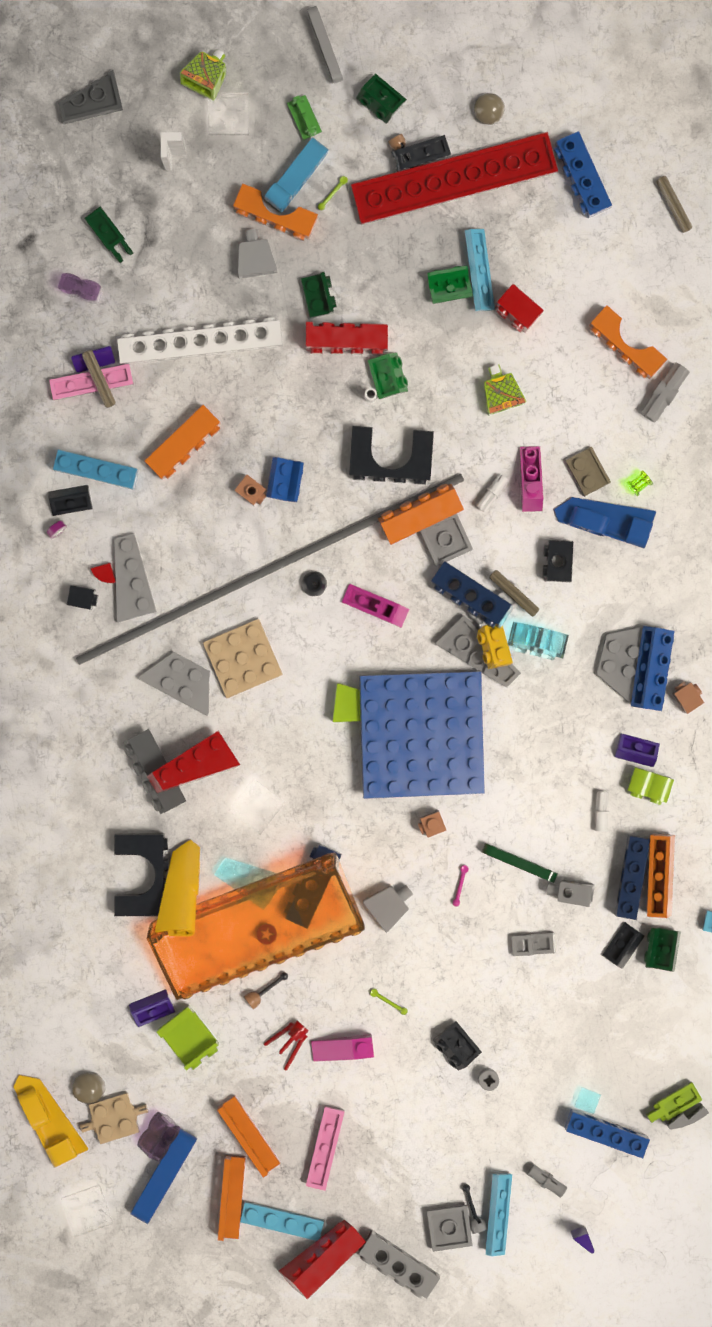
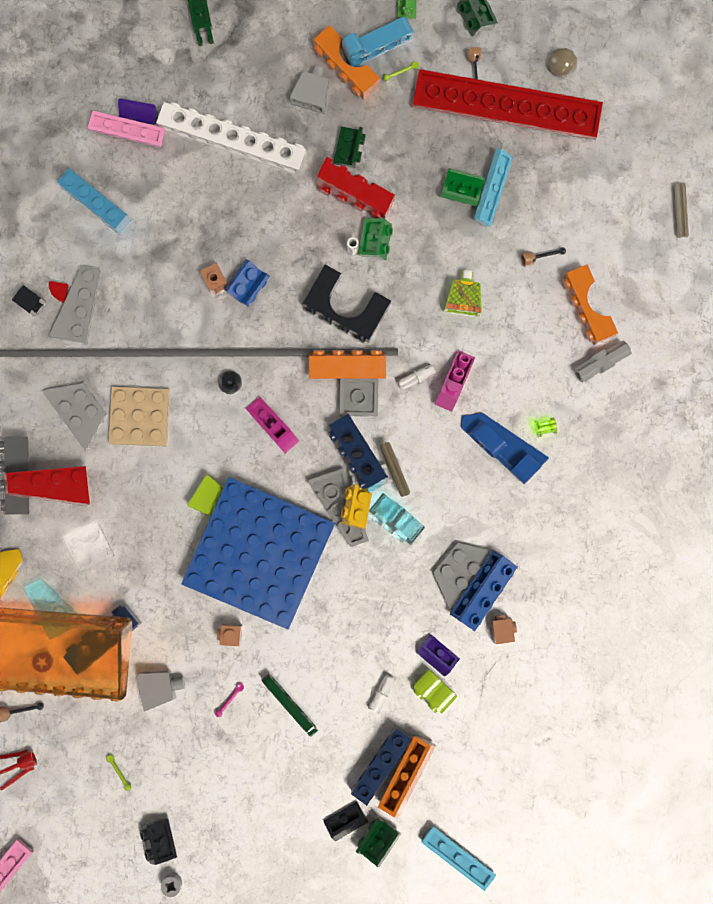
camera: 20 degrees right, 5 degrees down
magenta tile [46,520,67,539] -> none
black slope [48,485,93,516] -> none
clear purple brick [58,273,103,304] -> none
dark tan axle [82,350,116,408] -> none
orange brick [145,405,221,480] -> none
dark pink slope [311,1034,374,1062] -> none
black plate [391,135,451,172] -> none
red brick [495,284,544,333] -> none
light grey slope [511,932,556,956] -> none
black brick [542,540,574,583] -> none
light grey torso [547,880,595,907] -> none
blue brick [554,131,612,219] -> none
dark tan plate [566,447,611,497] -> none
none -> hinge [521,247,566,267]

